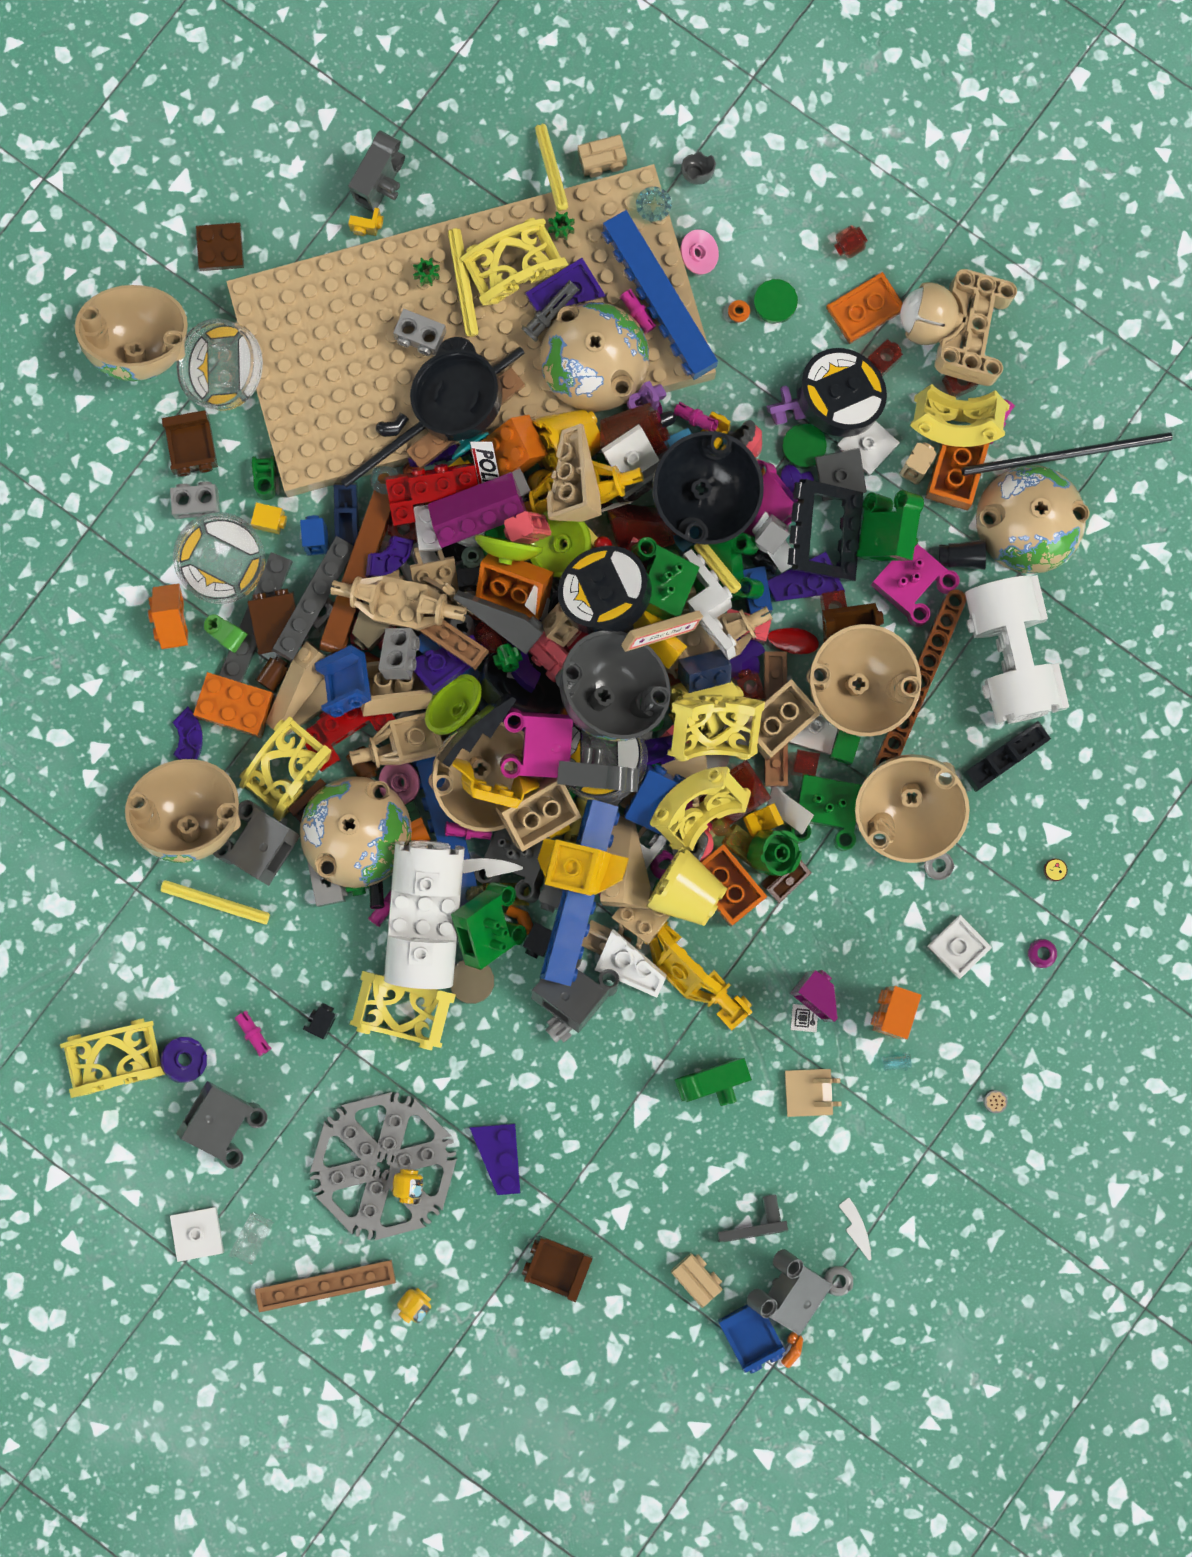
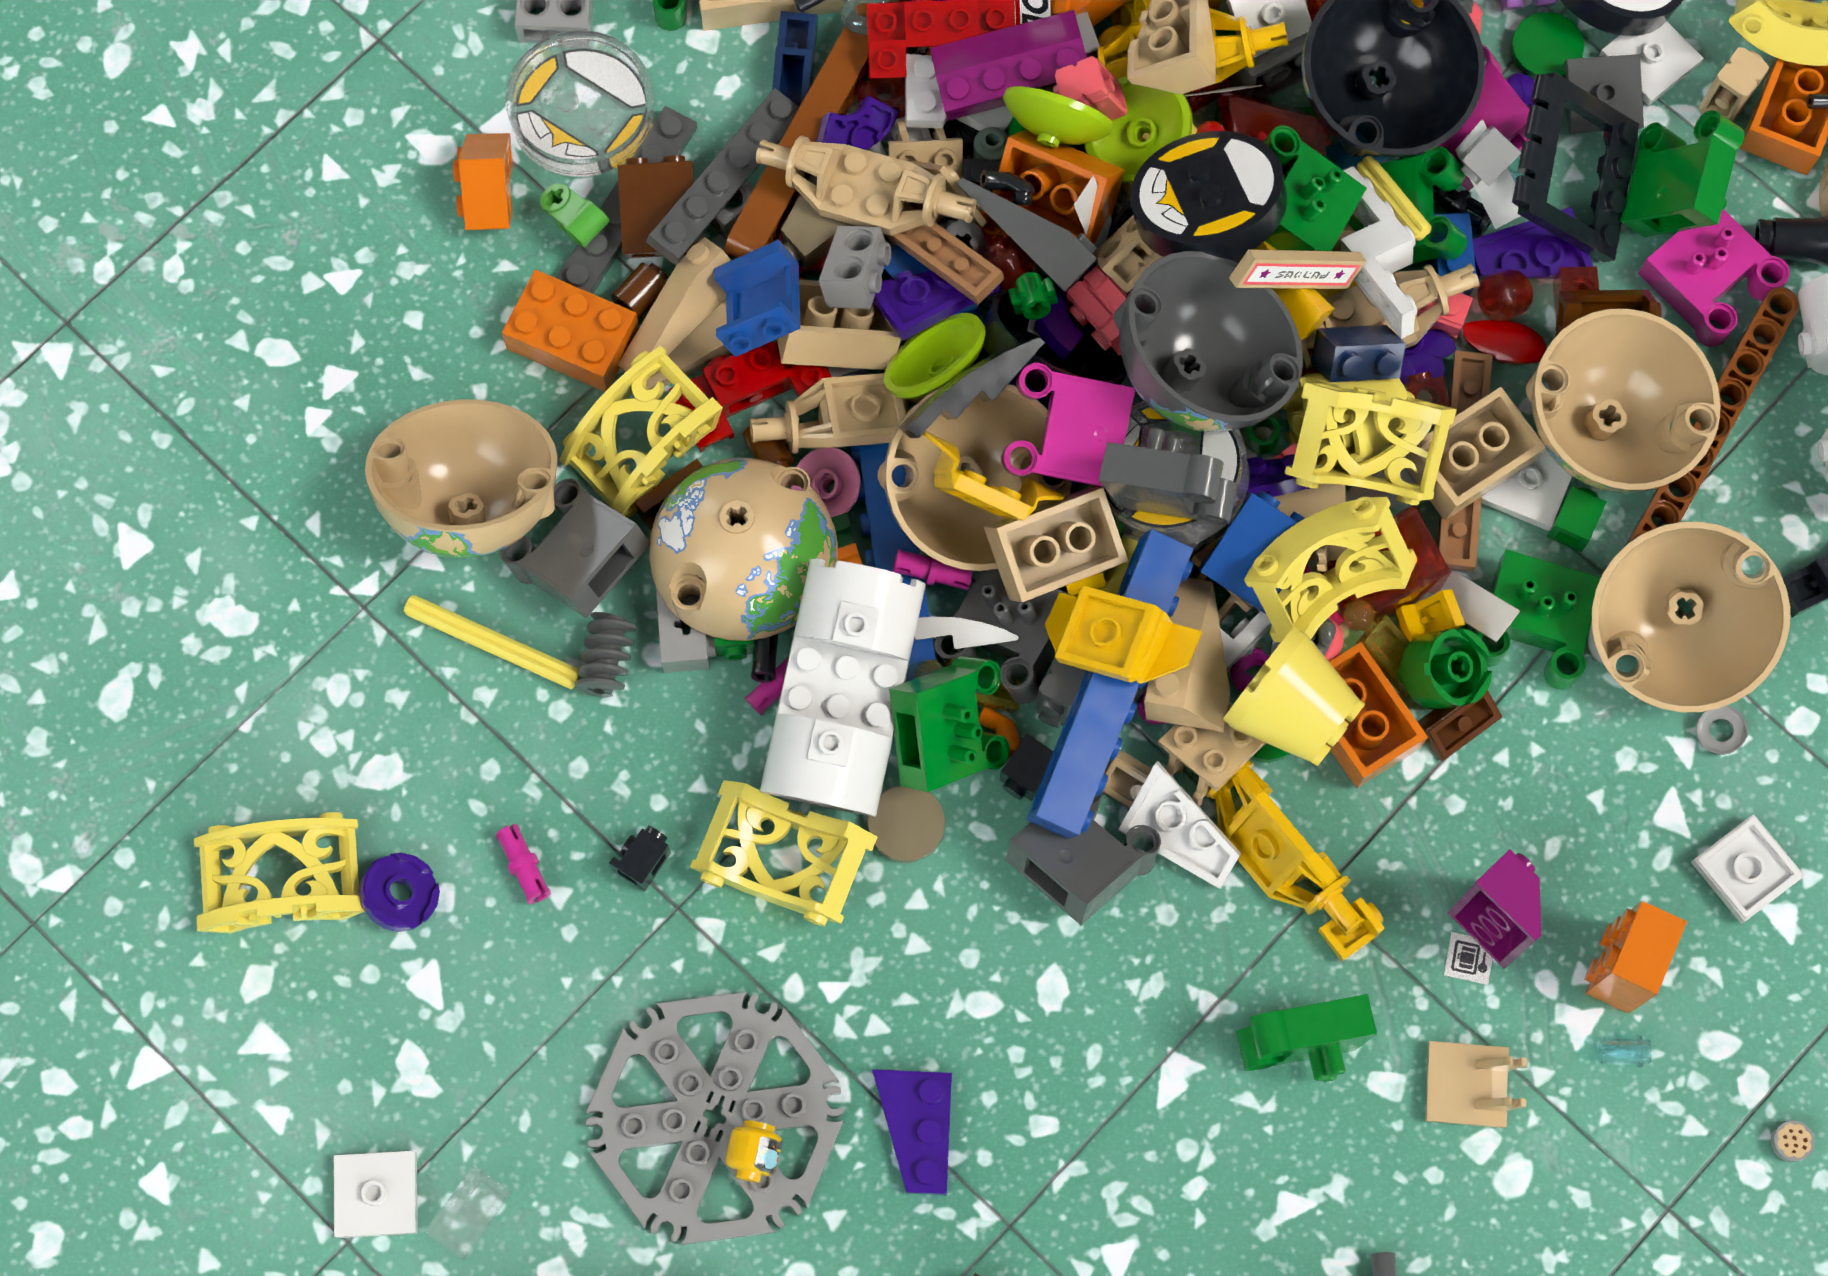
camera: 10 degrees right, 10 degrees down
dark purple tile [172,706,203,760] -> none
dark grey piece [176,1081,267,1169] -> none
yellow brick [251,502,287,534] -> none
blue brick [300,515,329,556] -> none
light grey gear [545,1016,572,1043] -> none
clear red brick [791,749,820,776] -> none
none -> dark grey piece [575,612,637,698]
none -> black arm [980,170,1035,206]
none -> clear red head [1477,269,1533,322]

